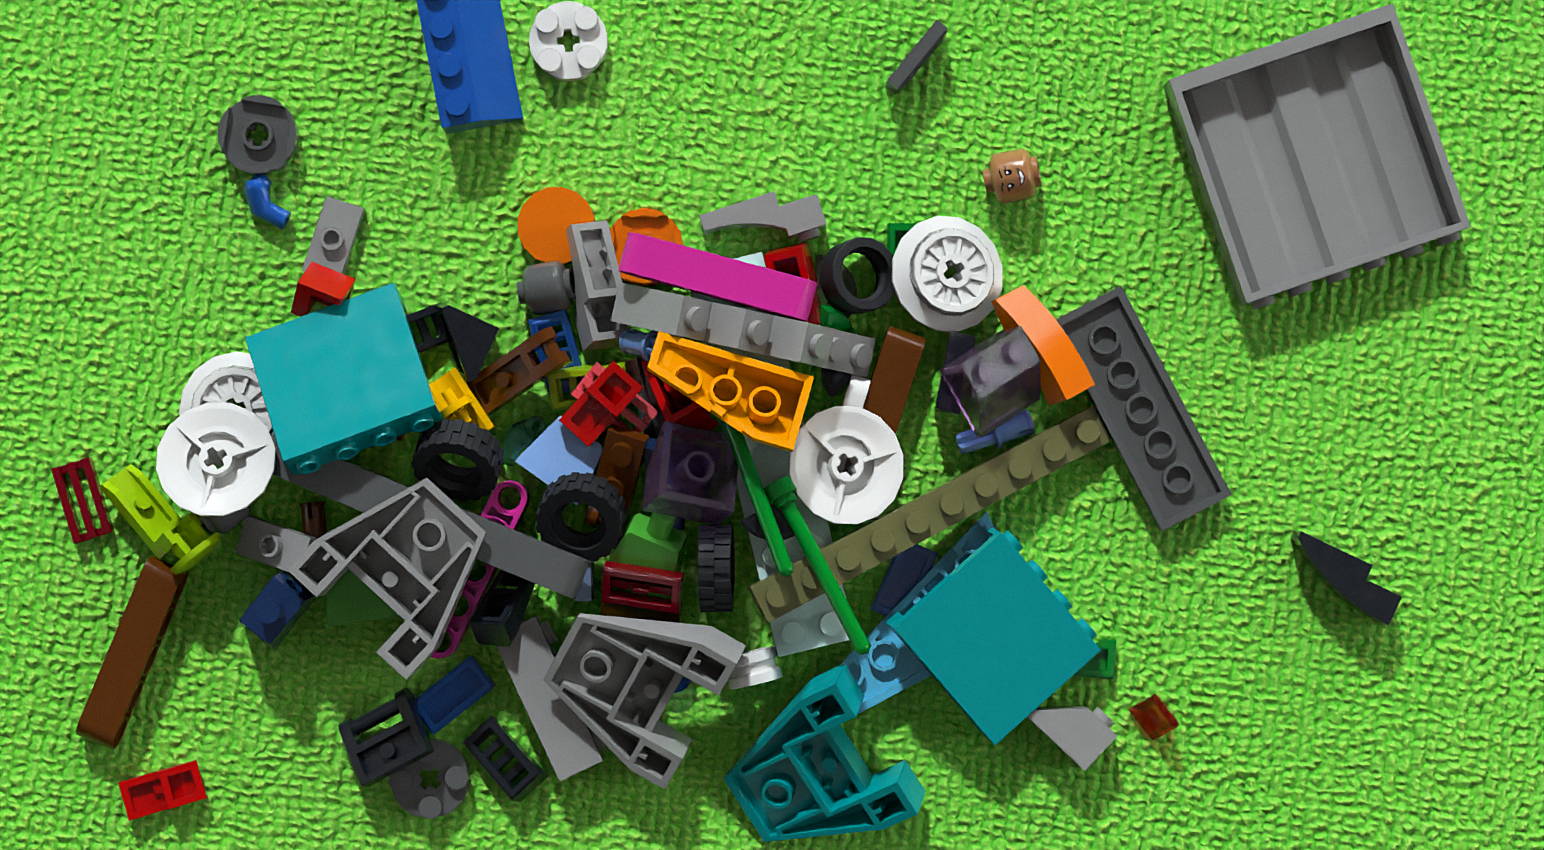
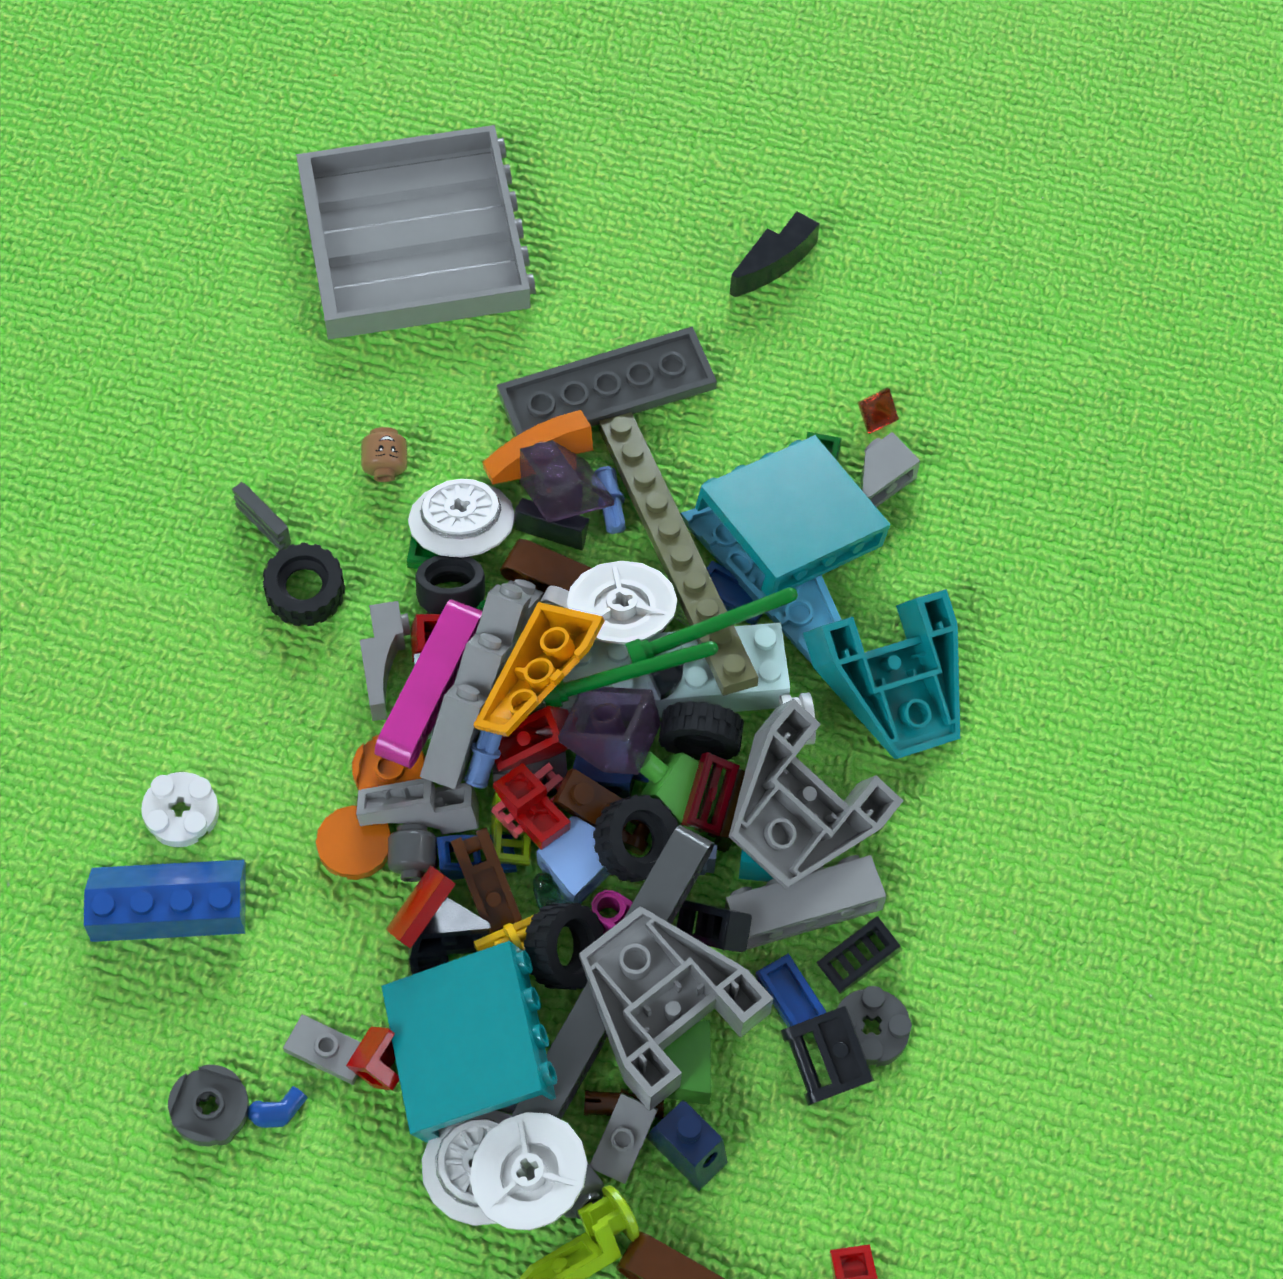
camera: 85 degrees left, 25 degrees down
none -> black tyre [263,543,345,626]
none -> red slope [386,866,456,949]

